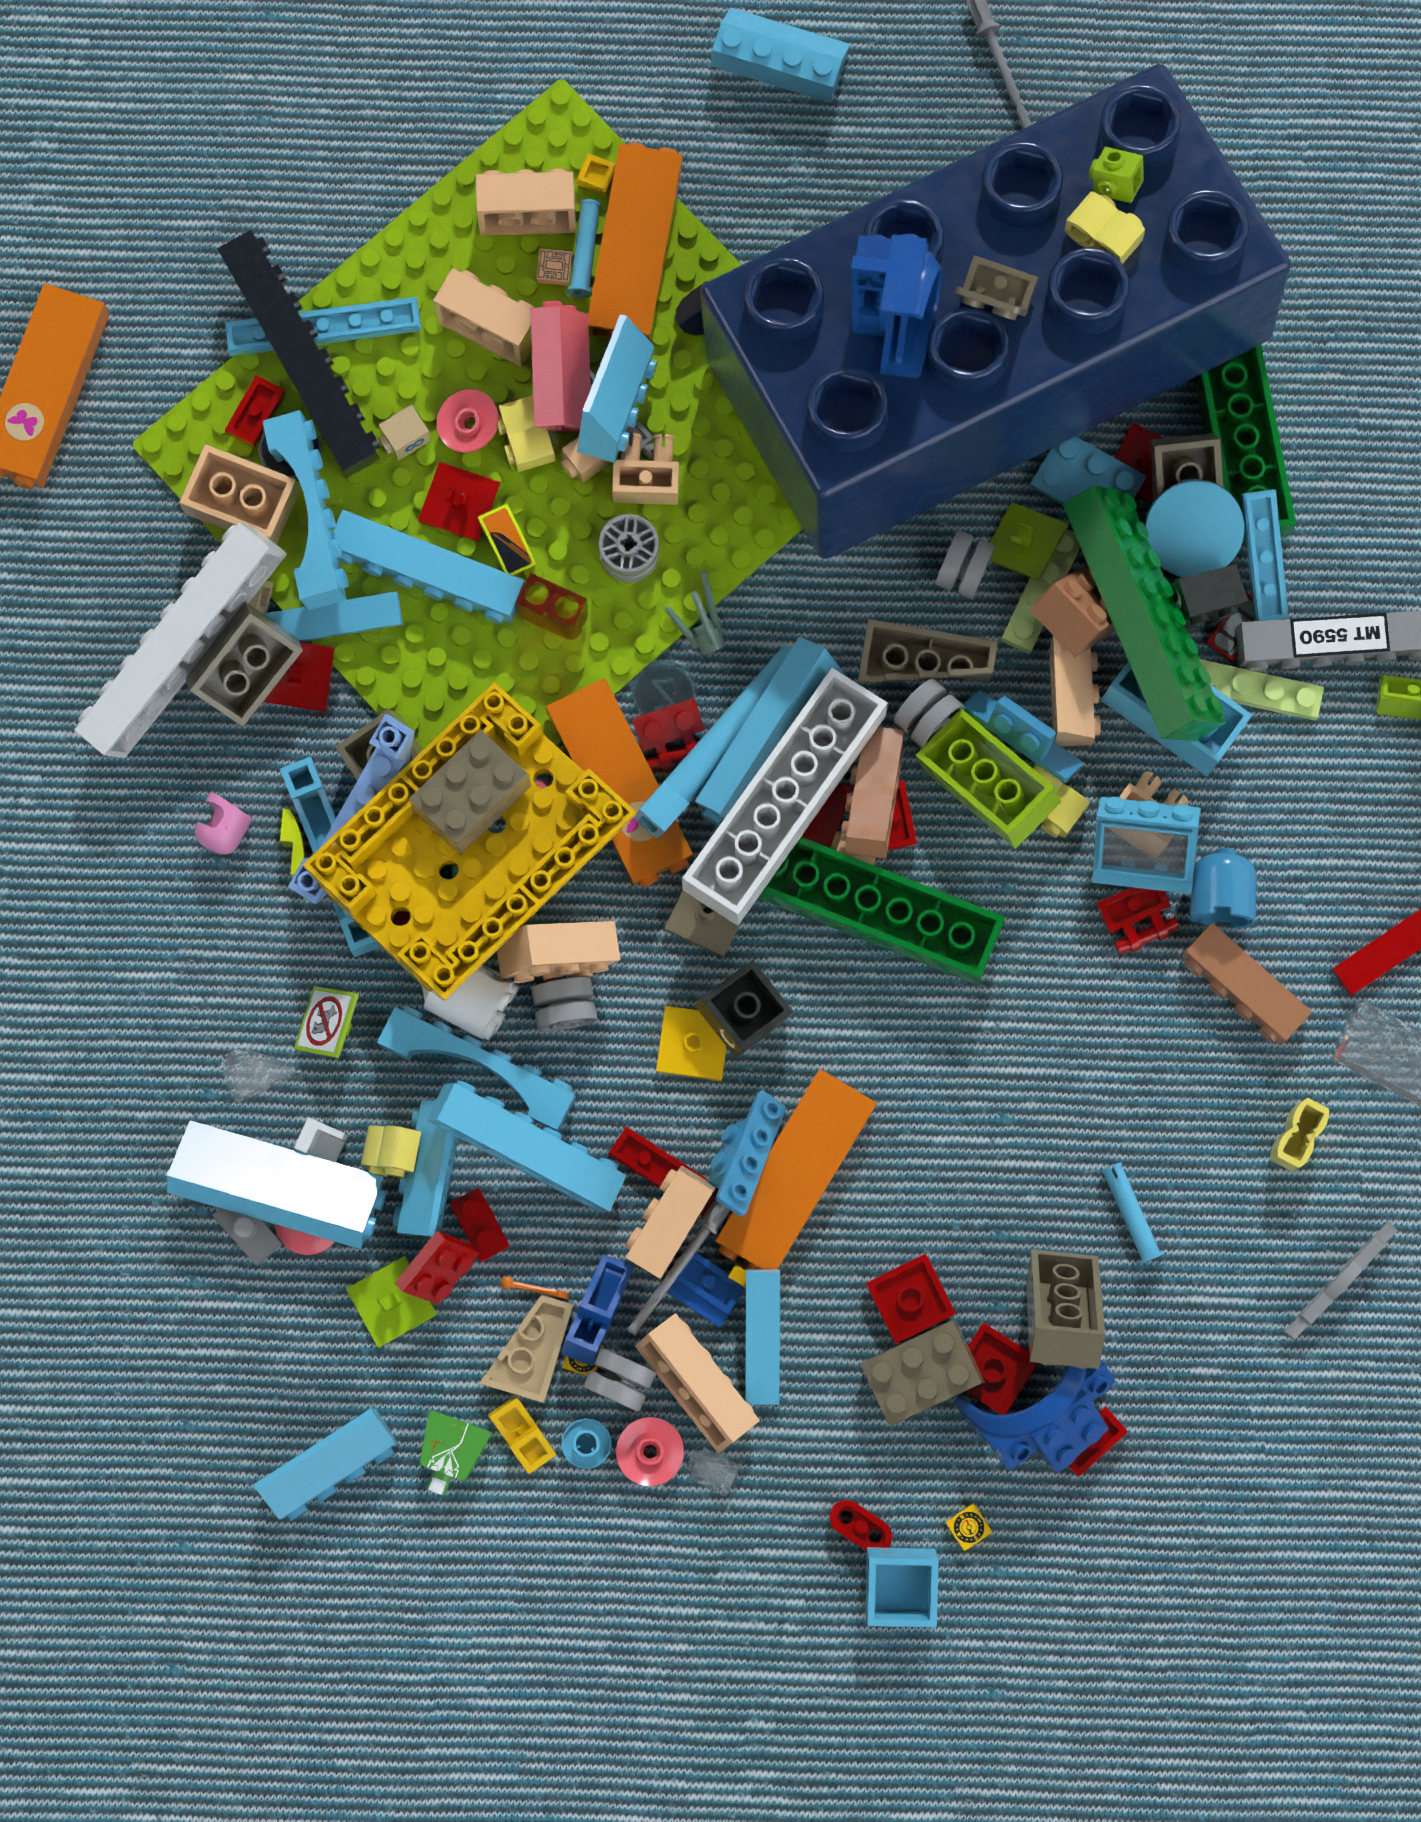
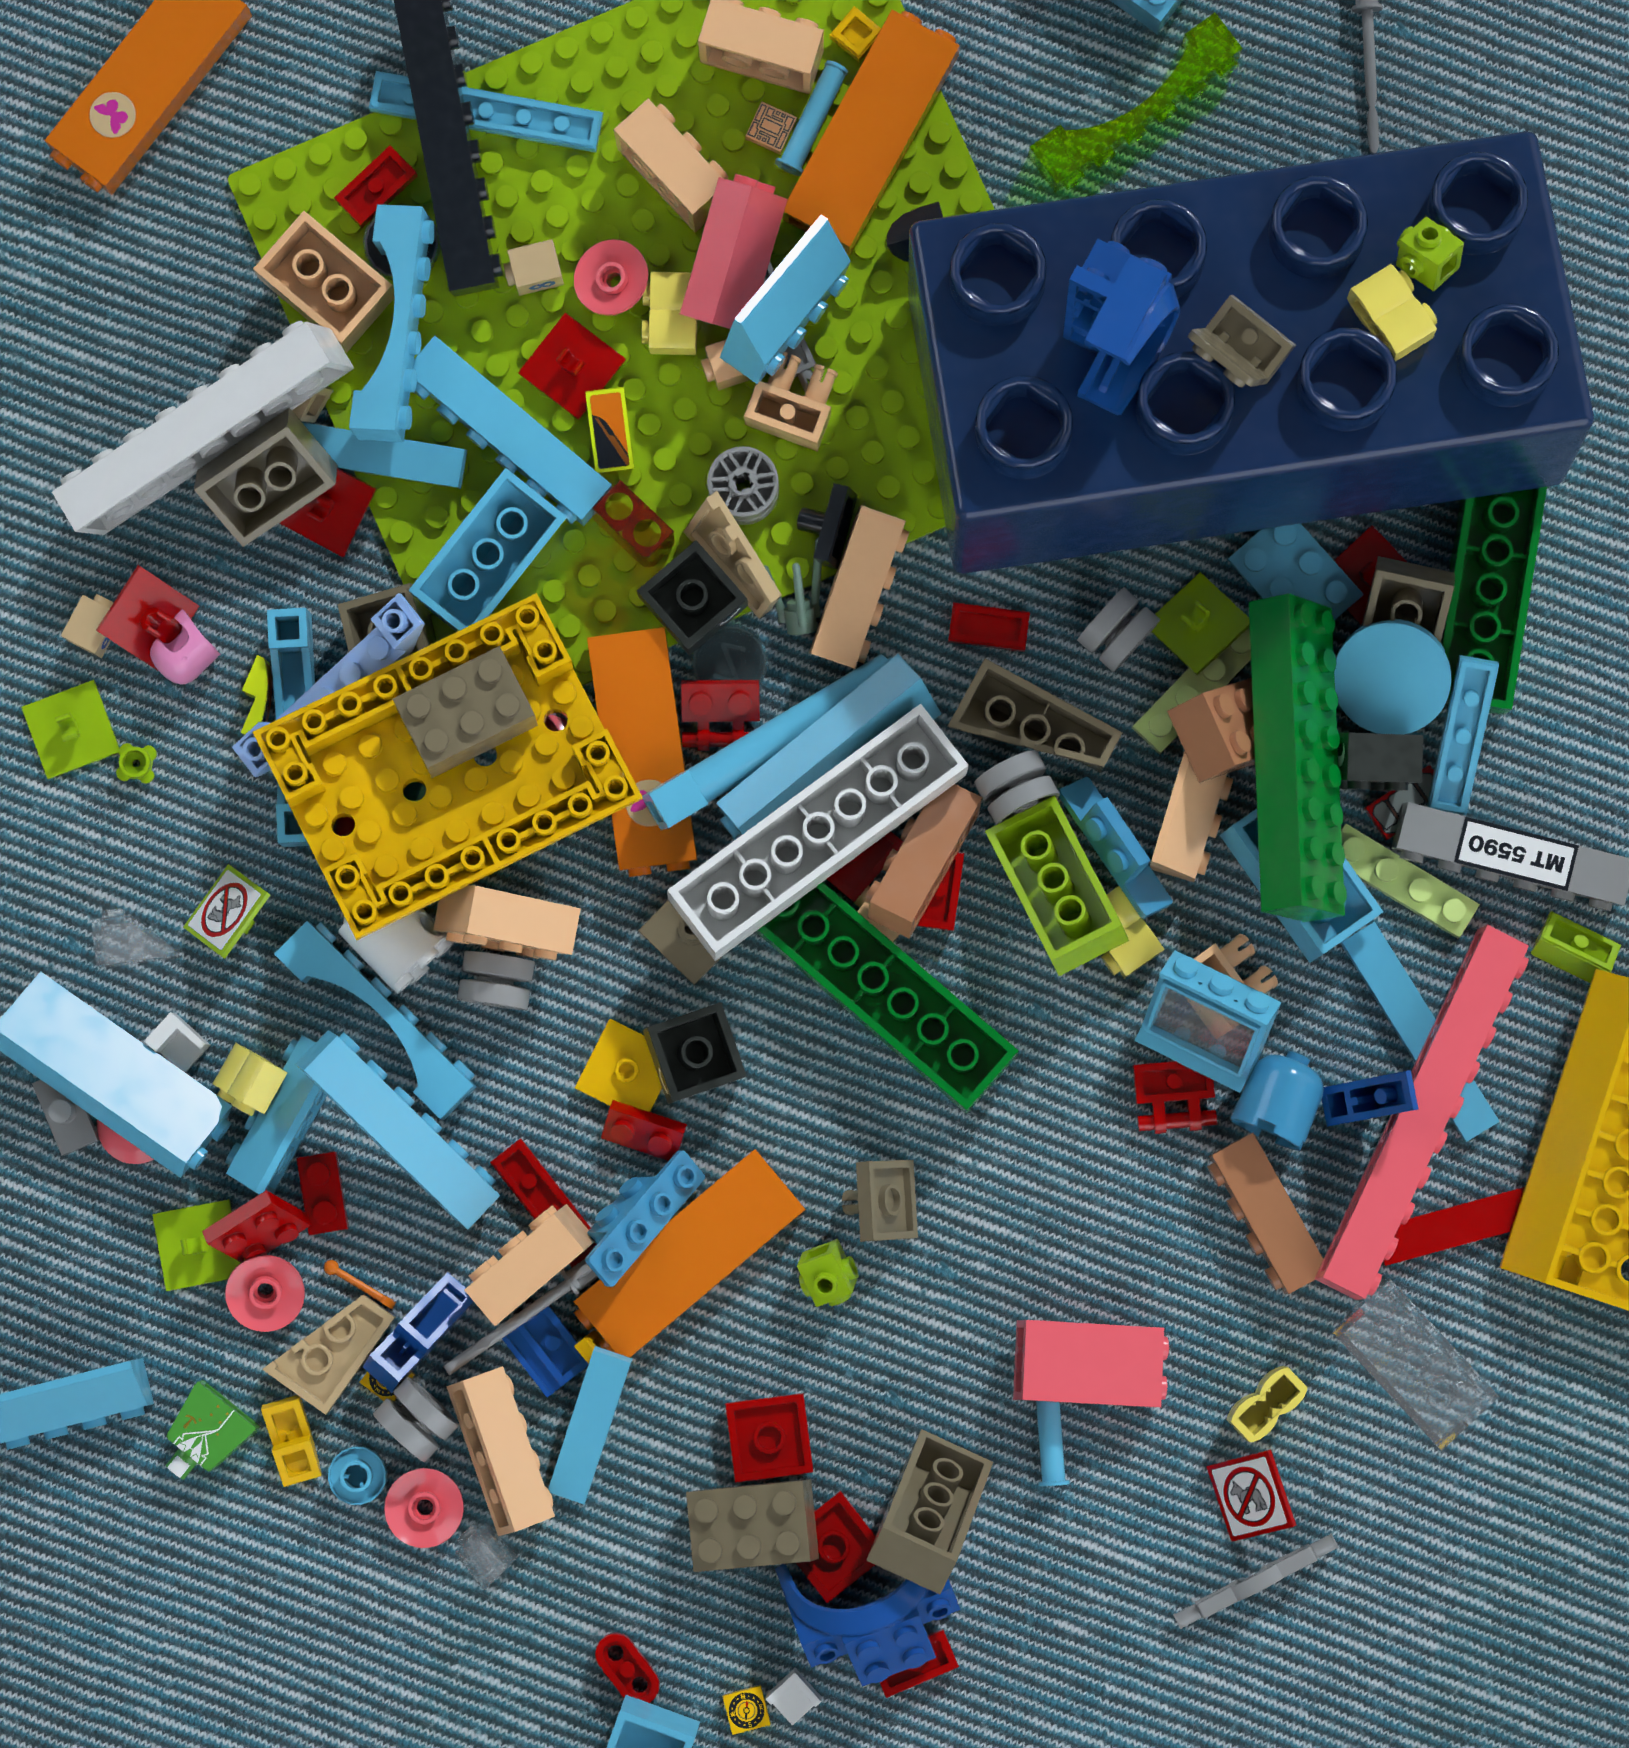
camera: 25 degrees right, 5 degrees up
none -> lime piece [21,680,119,780]
none -> tan brick [61,594,113,659]
none -> red piece [96,565,199,671]
none -> lime plate [116,743,157,784]
none -> coral dish [225,1255,305,1332]
none -> medium azure slope [408,468,567,632]
none -> red plate [601,1100,687,1161]
none -> pearl dark grey brick [637,540,748,656]
none -> tan wing [683,491,782,619]
none -> white panel [766,1668,822,1726]
none -> black tile [797,483,858,569]
none -> lime brick [797,1239,859,1307]
none -> light nougat brick [809,505,909,669]
none -> dark tan tile [842,1160,918,1242]
none -> red tile [948,602,1030,652]
none -> coral brick [1013,1320,1169,1407]
none -> clear neon green arch [1028,12,1243,193]
none -> piece [1206,1449,1297,1542]
none -> coral brick [1315,924,1529,1300]
none -> blue slope [1322,1070,1419,1127]
none -> medium azure tile [1340,922,1500,1142]

